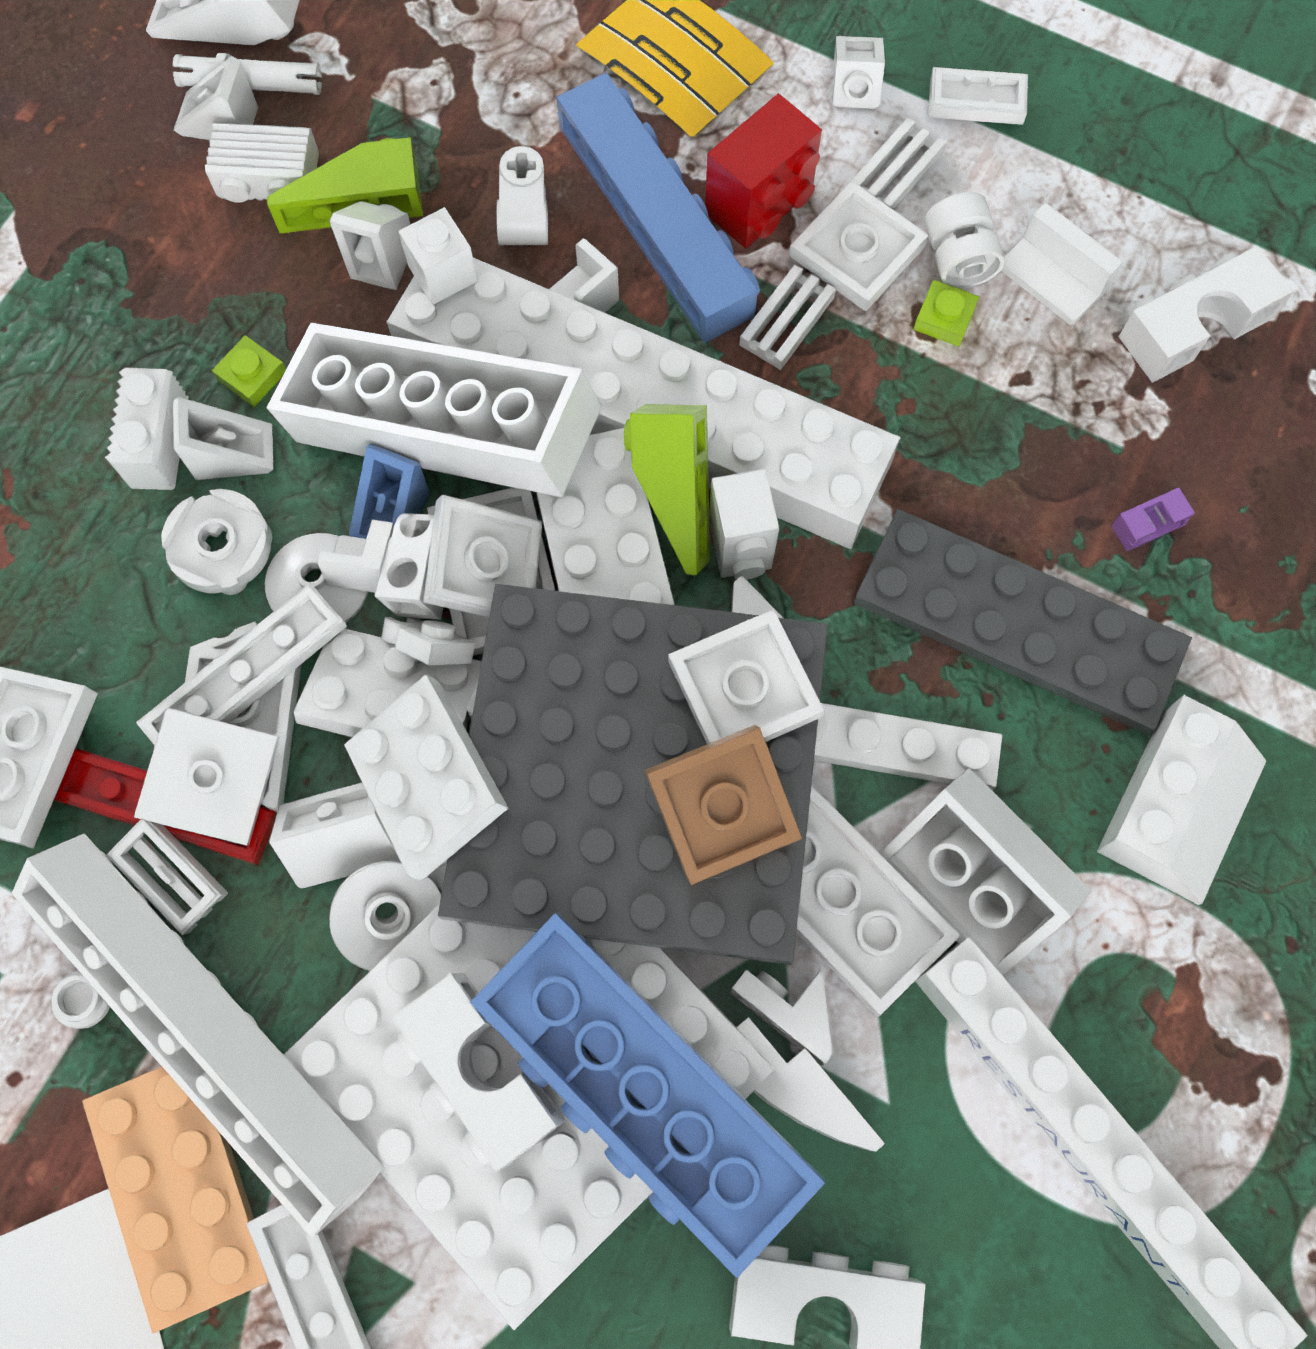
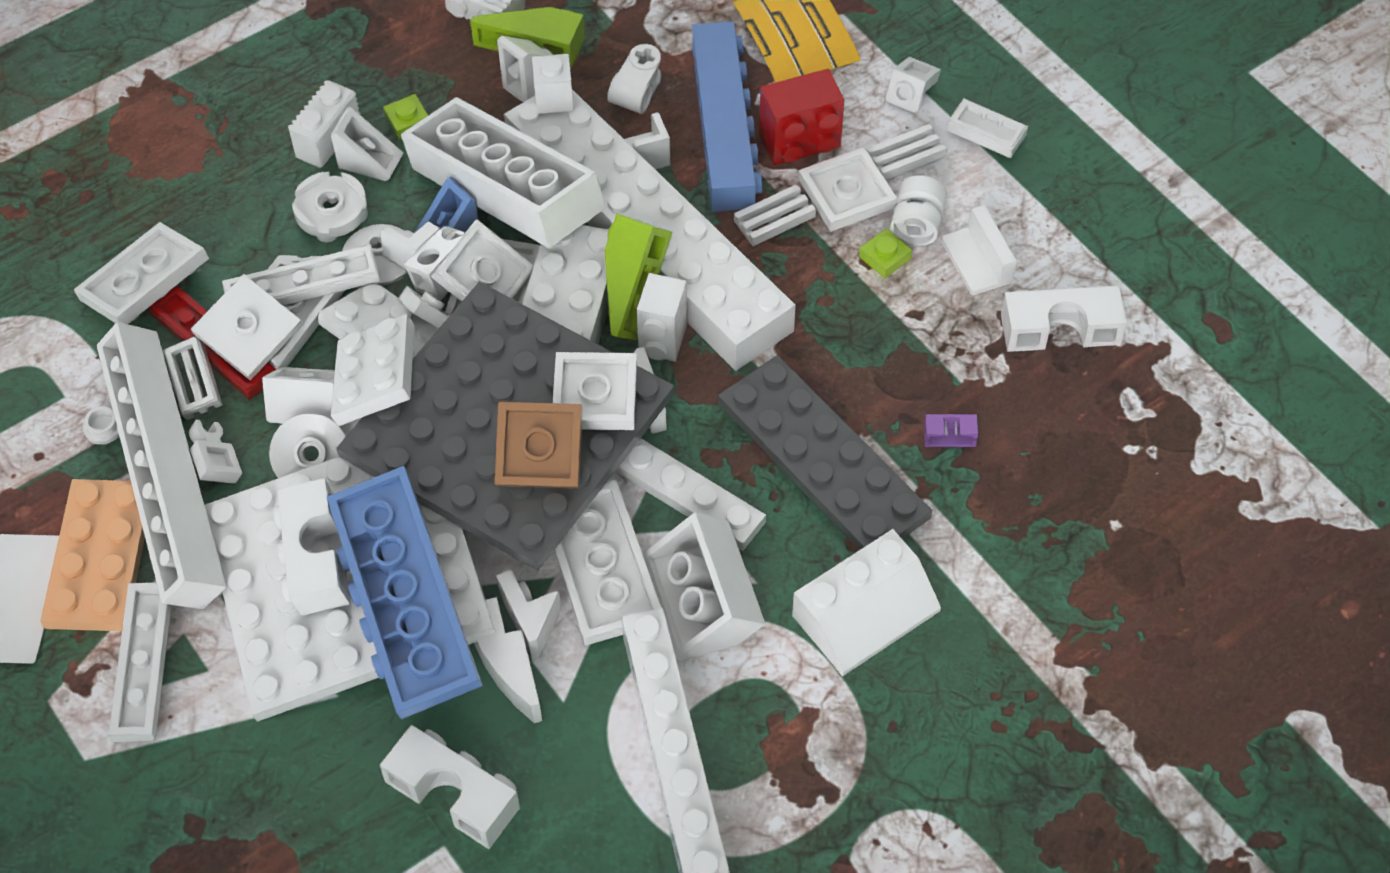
camera: 25 degrees right, 15 degrees down
none -> white plate [188,420,242,484]

